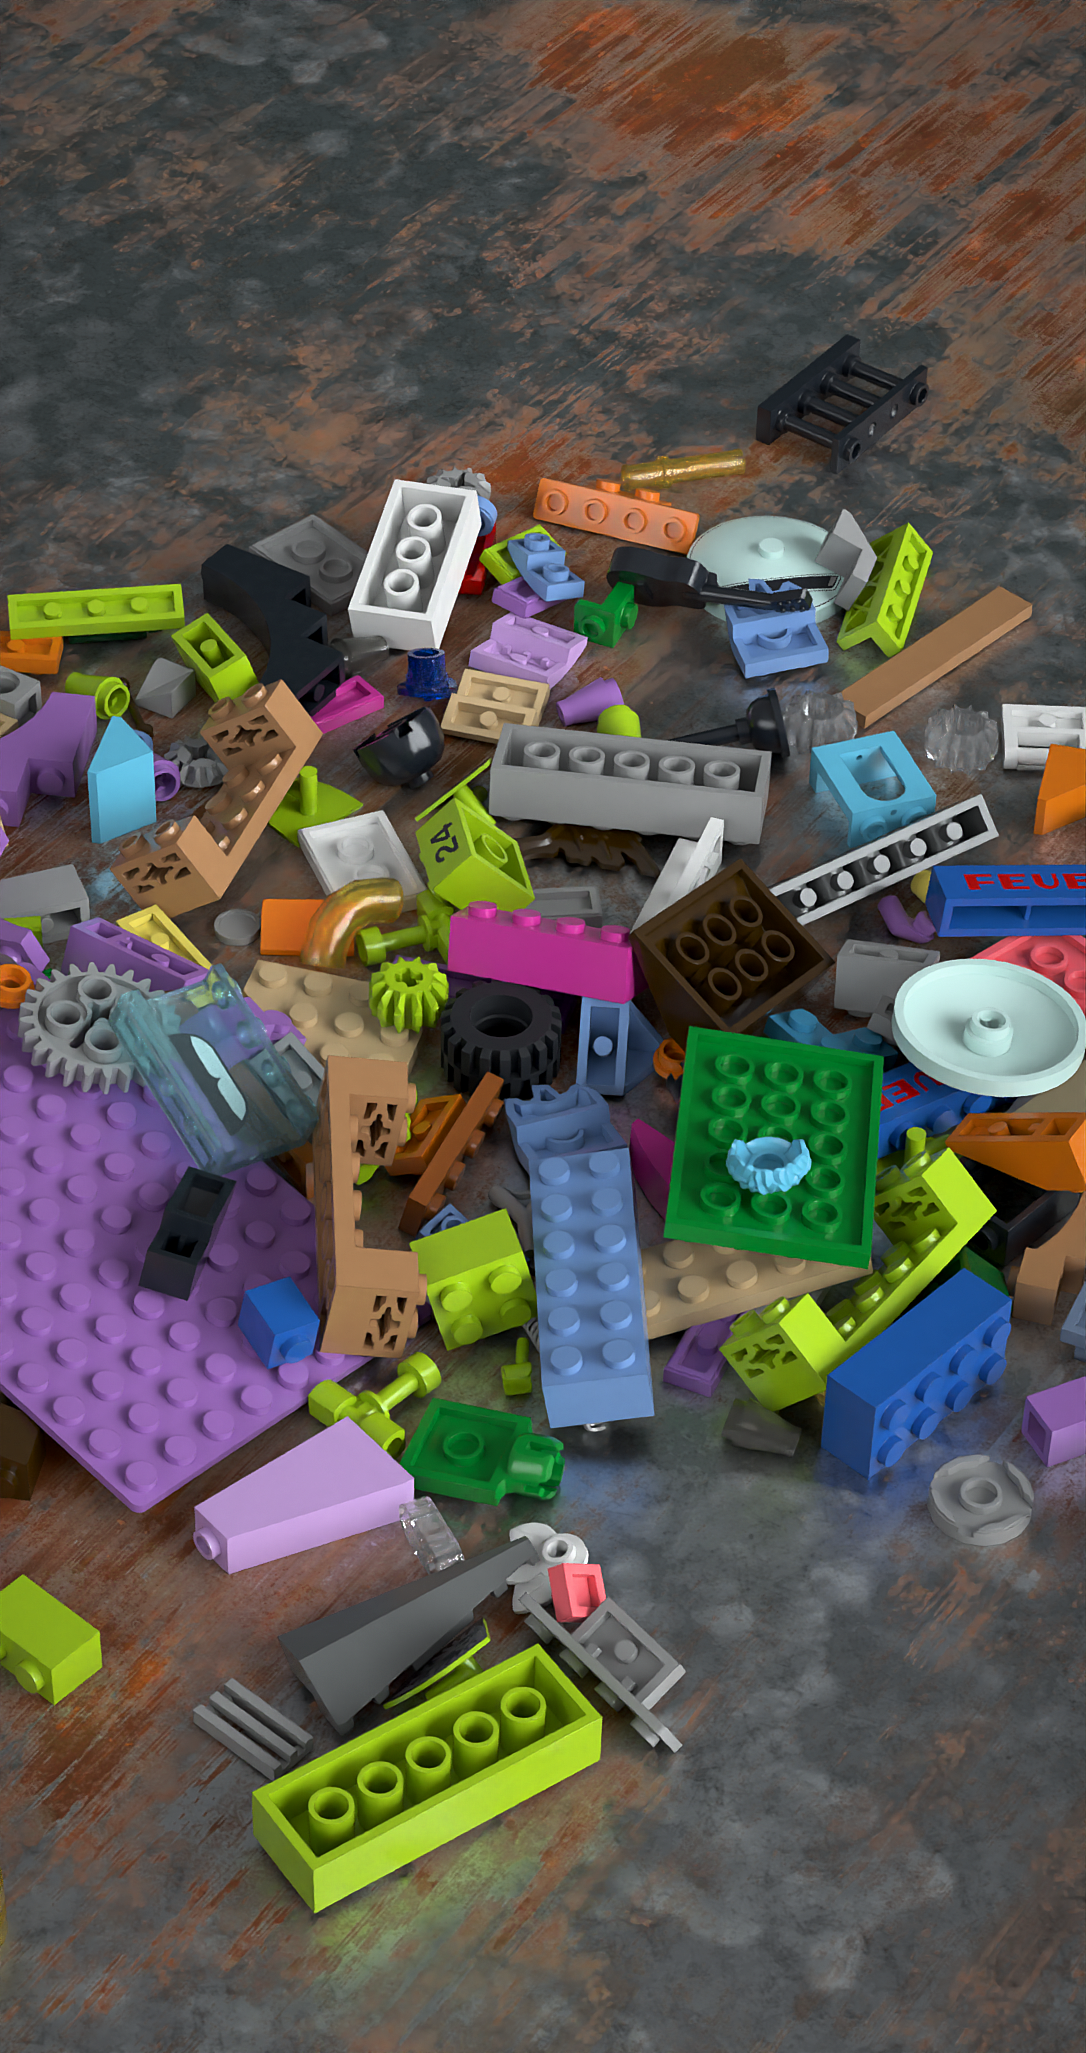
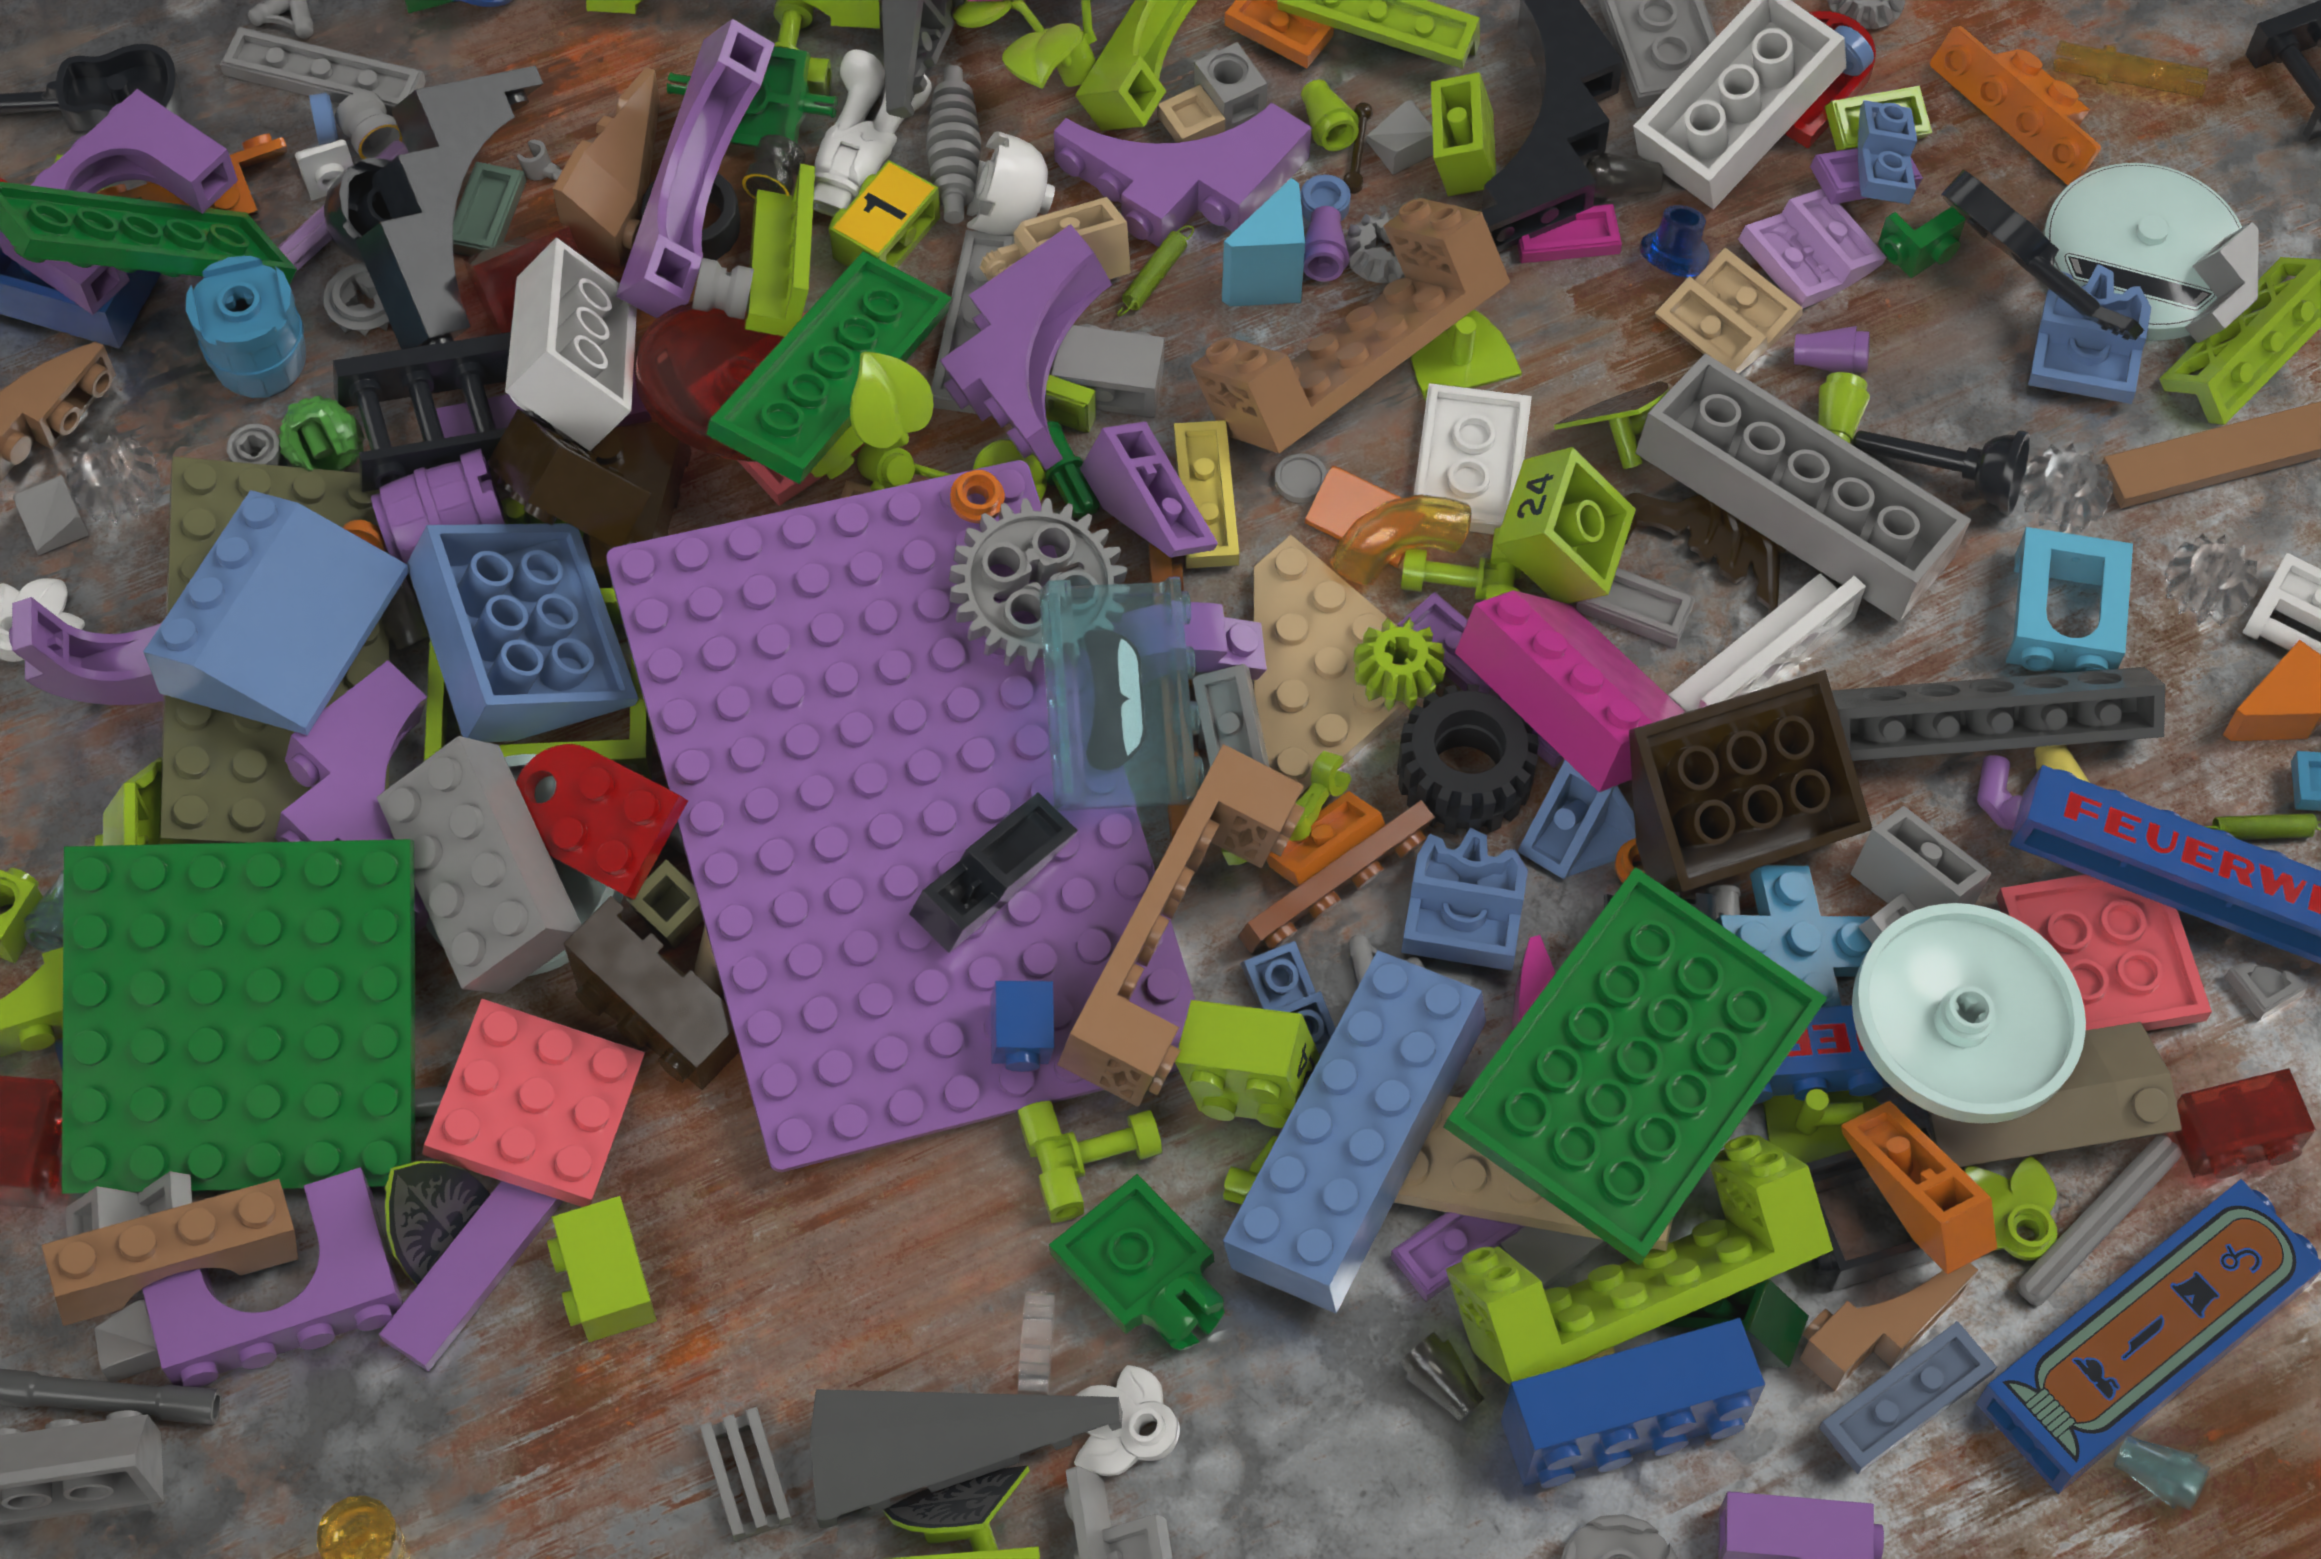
camera: 30 degrees right, 20 degrees up
lavender slope [193,1416,414,1574] -> none
black cylinder [353,706,445,789] -> none
coral plate [548,1563,606,1623] -> none
medium azure hair [726,1136,812,1195] -> none
none -> lime piece [1117,225,1194,317]

